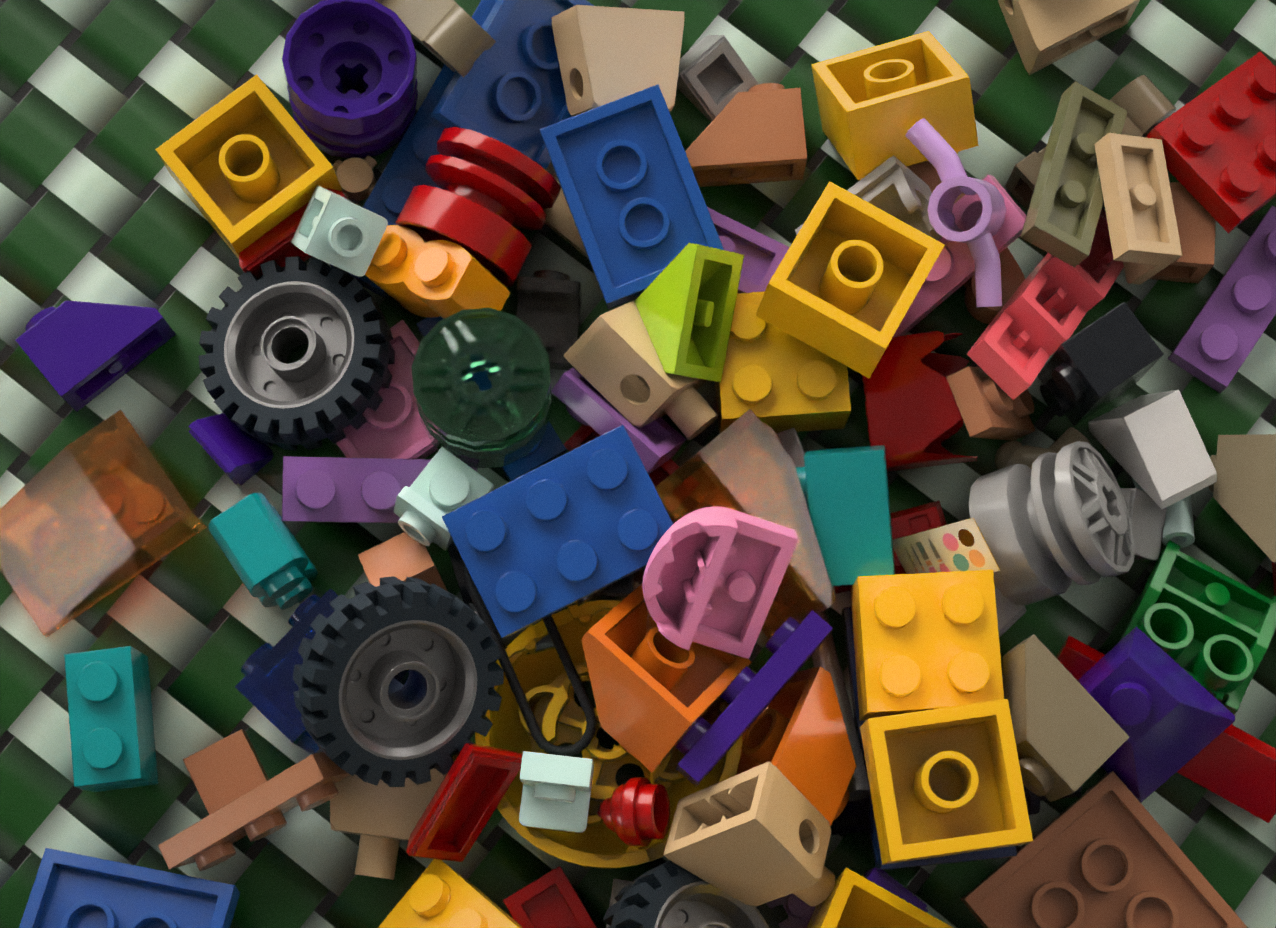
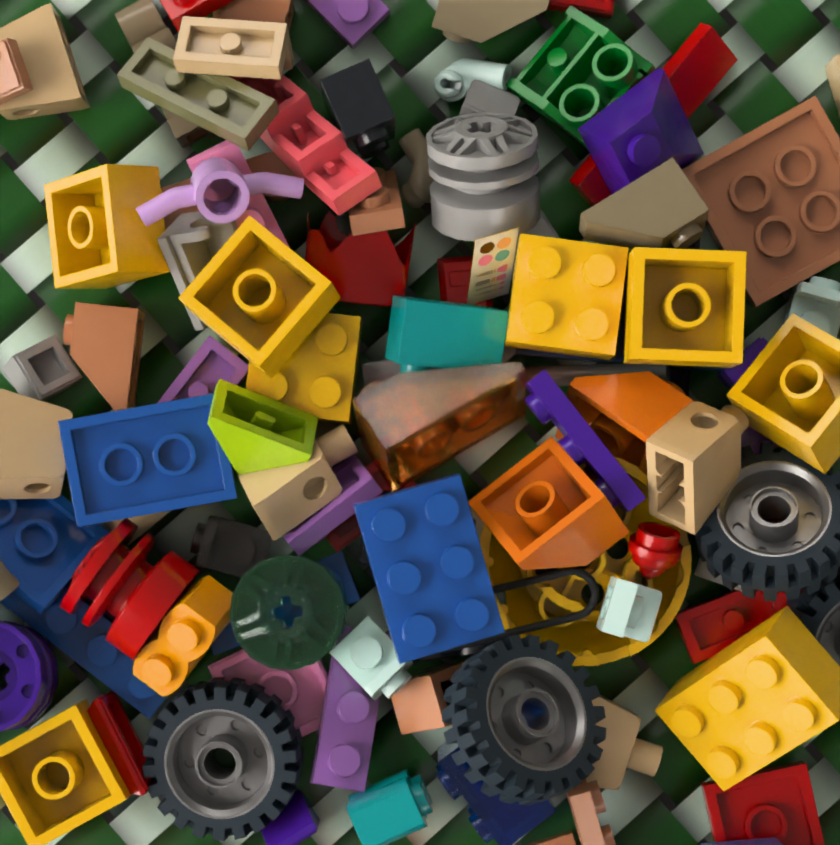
camera: 80 degrees left, 10 degrees up
light aqua bracket [291,185,388,277] -> none
tan piece [333,155,377,201] -> none
red tile [406,743,523,862] -> none
bright pink slope [642,507,799,659] -> none
white slope [1088,390,1217,509] -> none

